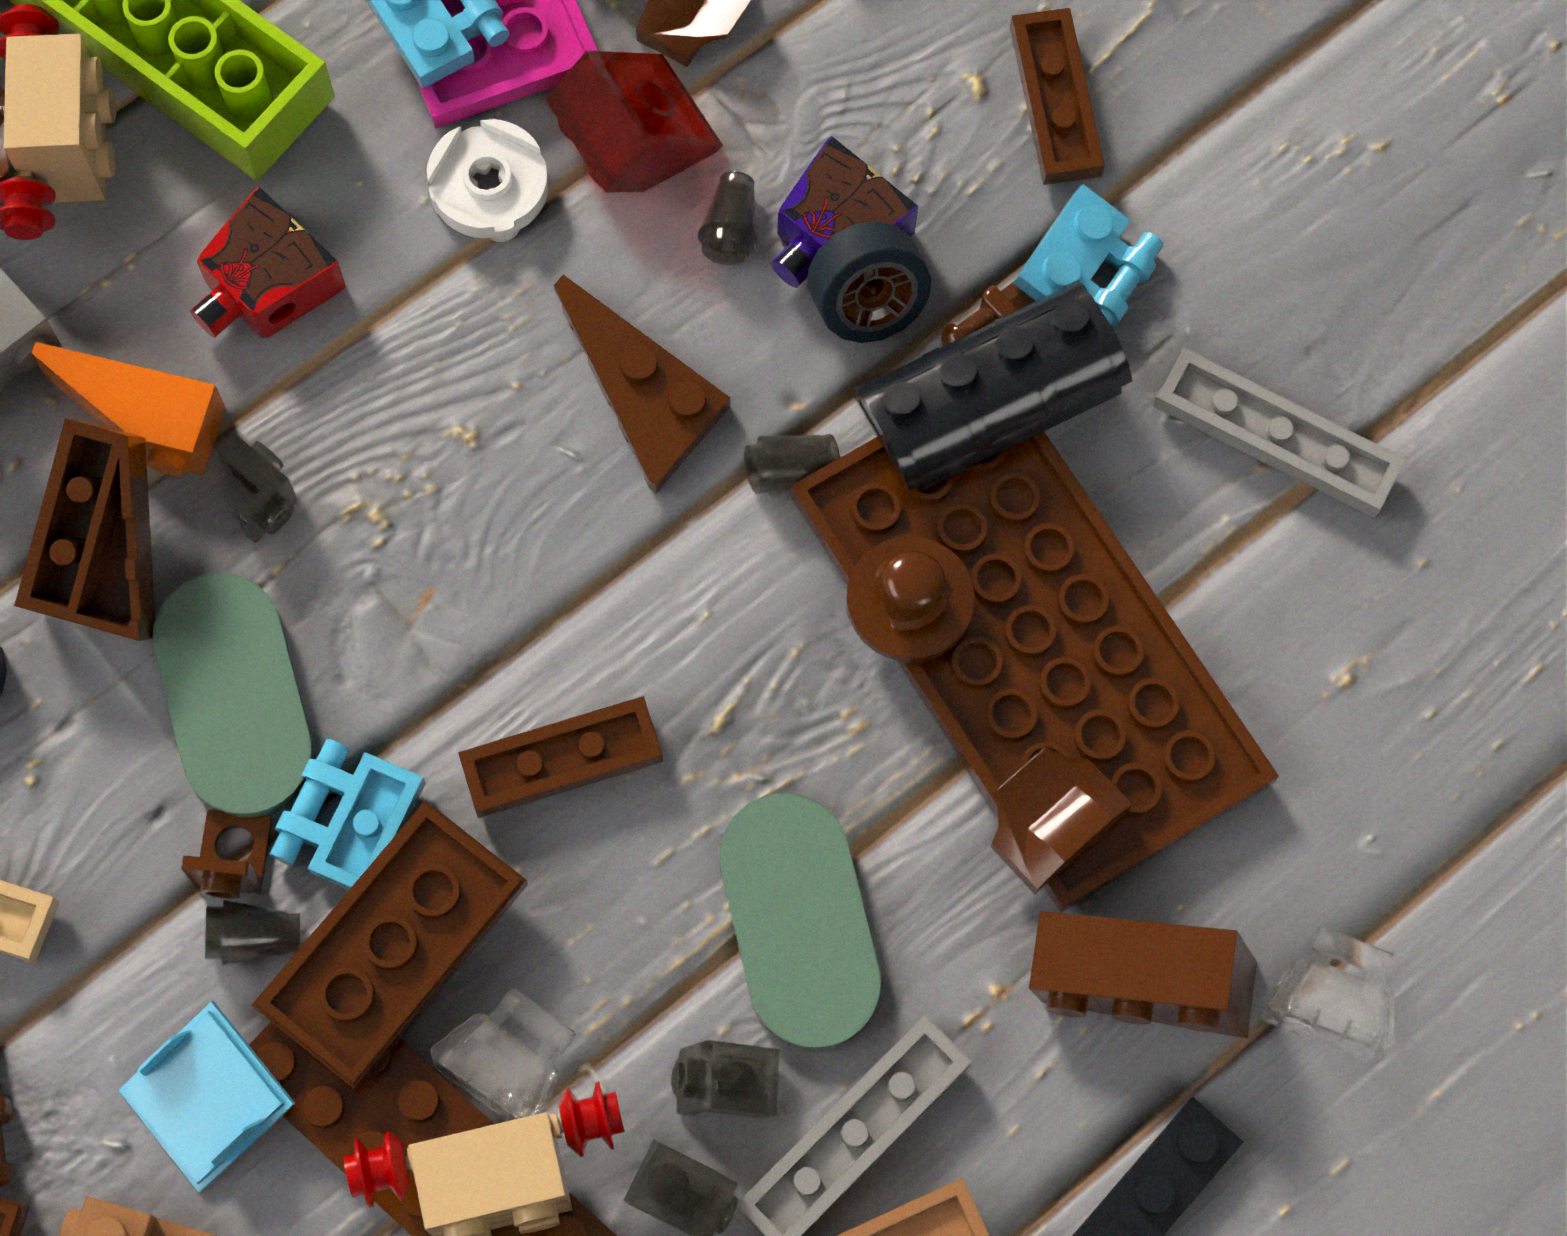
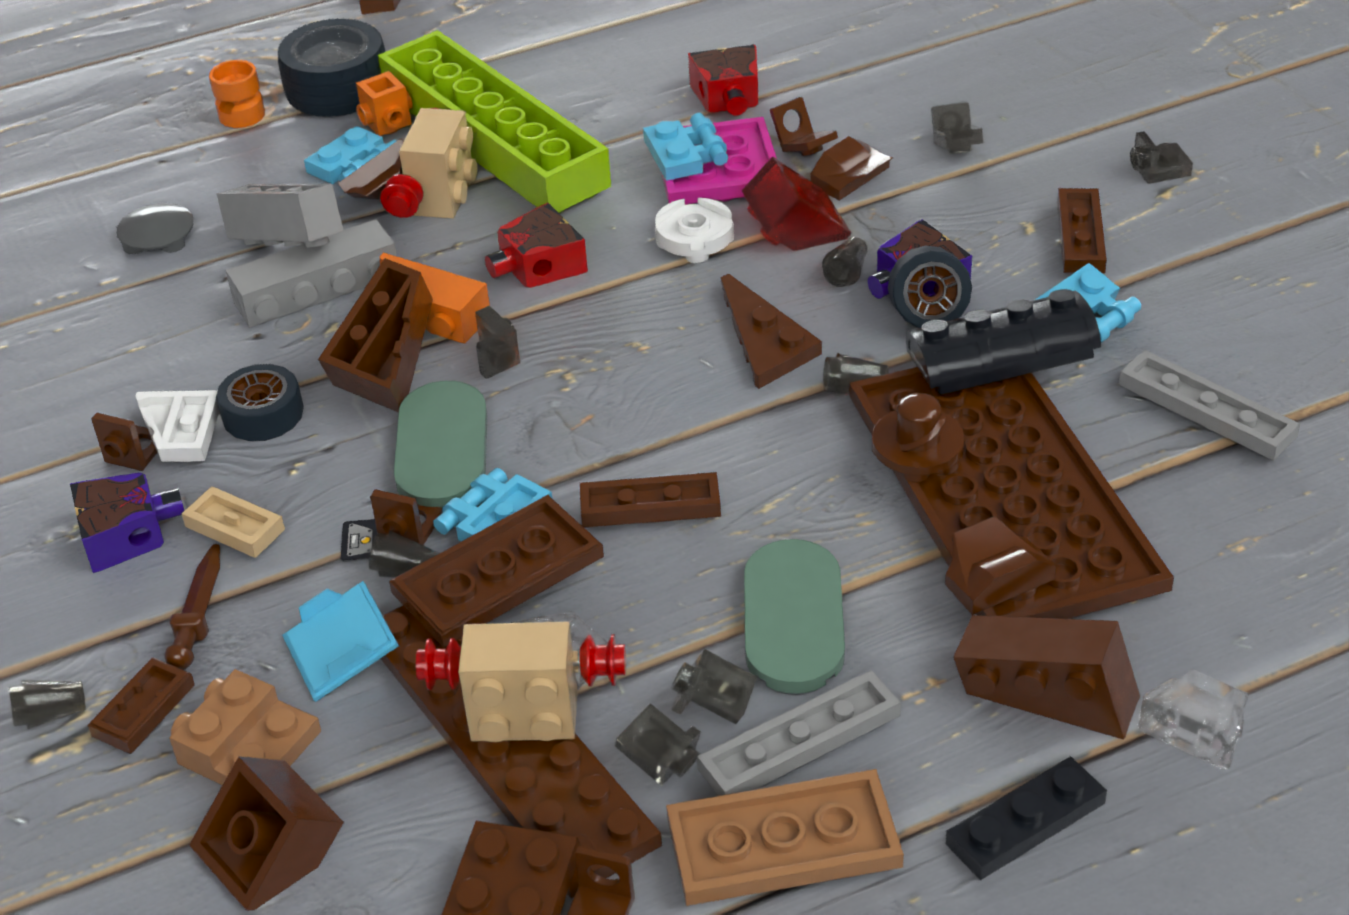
camera: 20 degrees right, 30 degrees down
none -> sticker [340,519,379,561]

